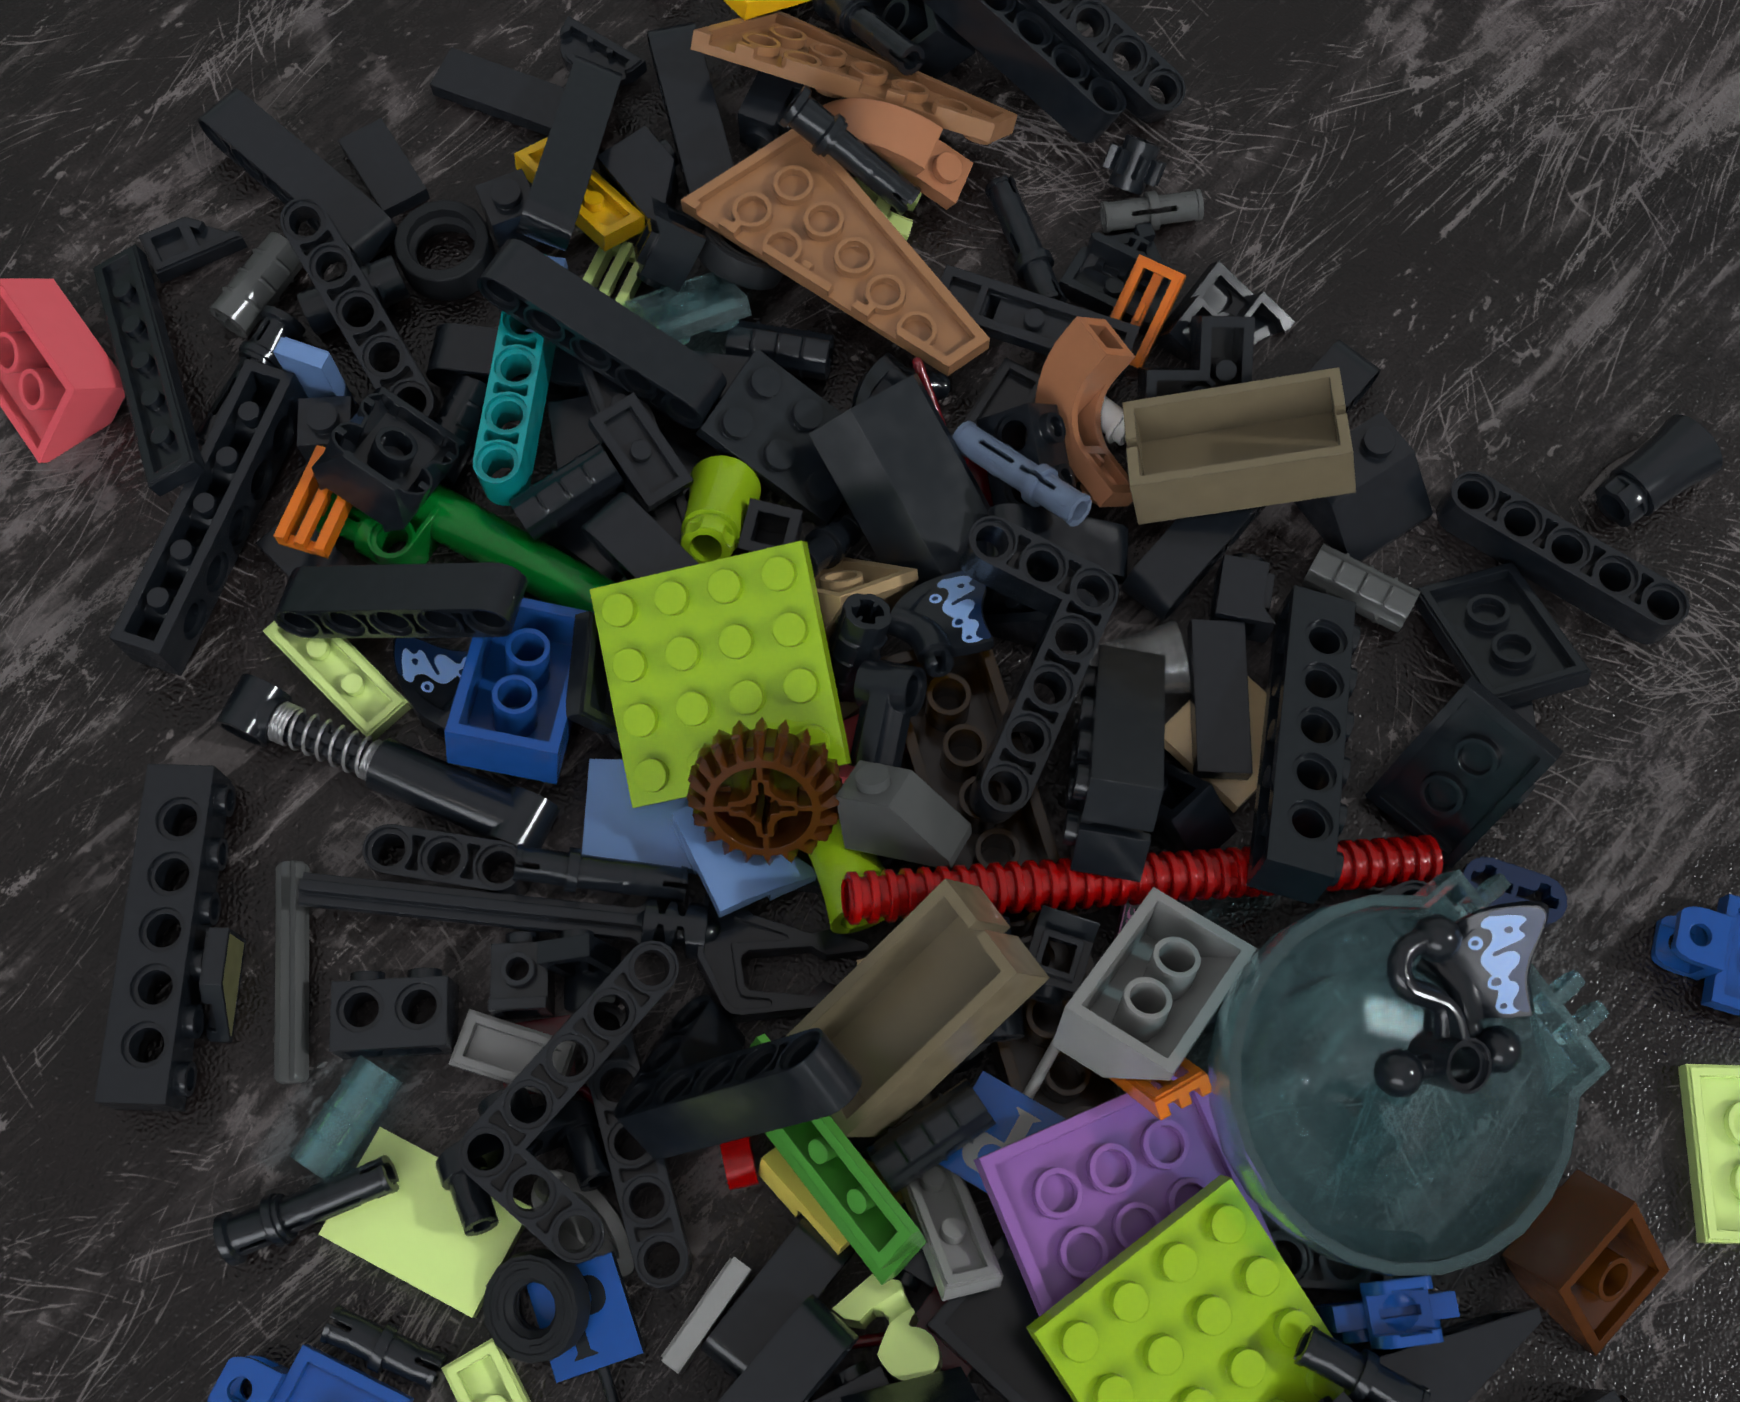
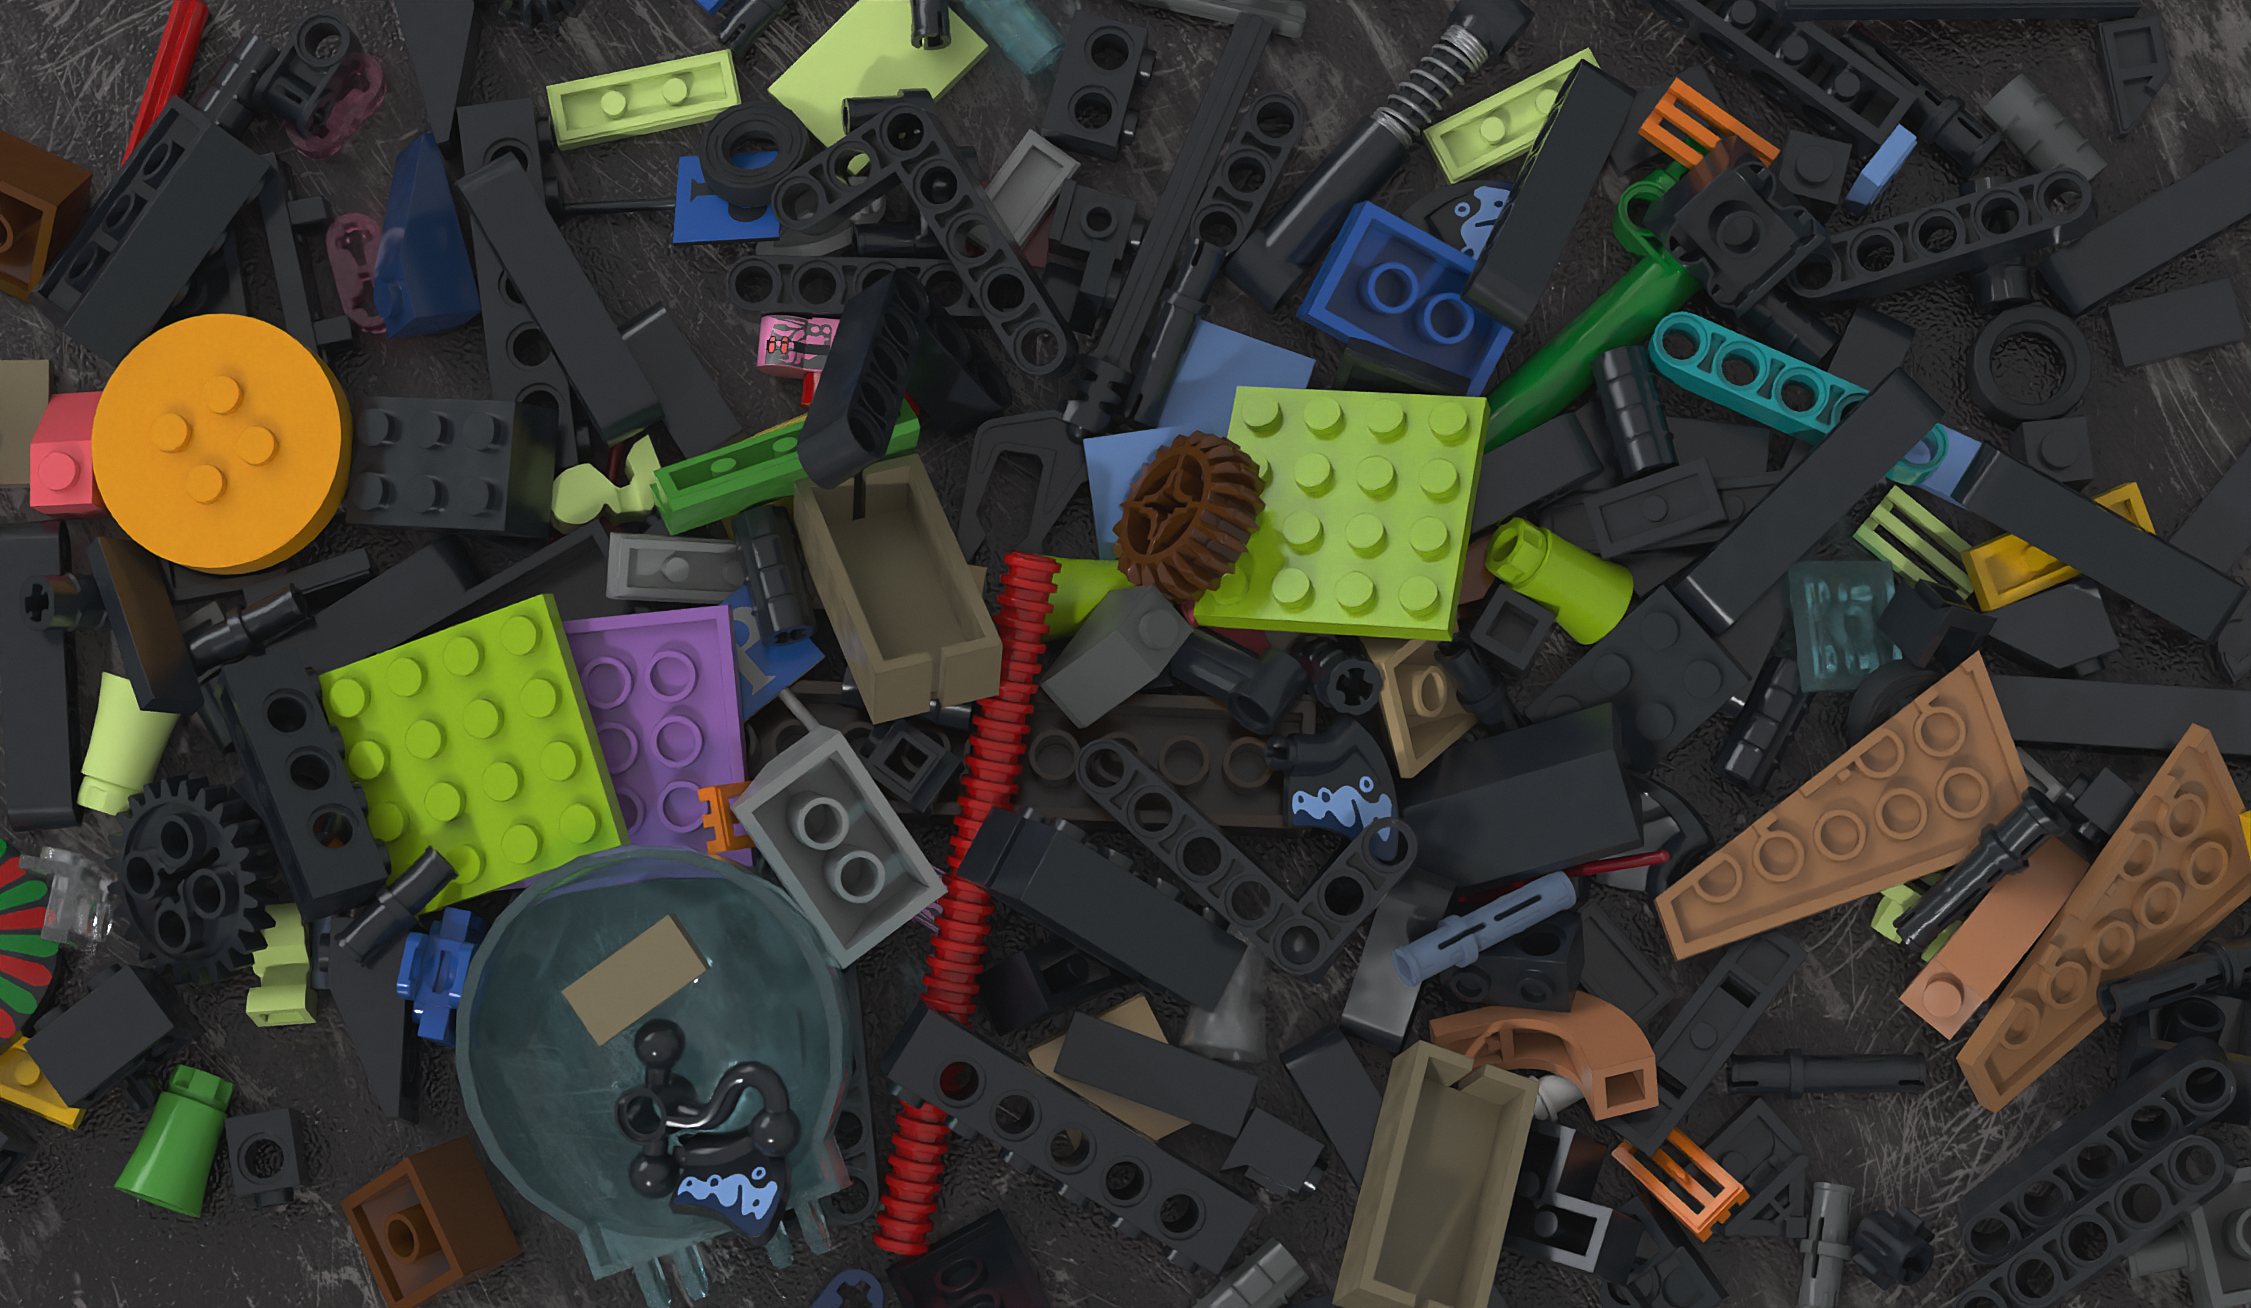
camera: 110 degrees right, 10 degrees up
light grey tile [661,1257,754,1374] -> none
none -> dark tan tile [562,913,712,1047]
none -> leg [756,315,840,380]

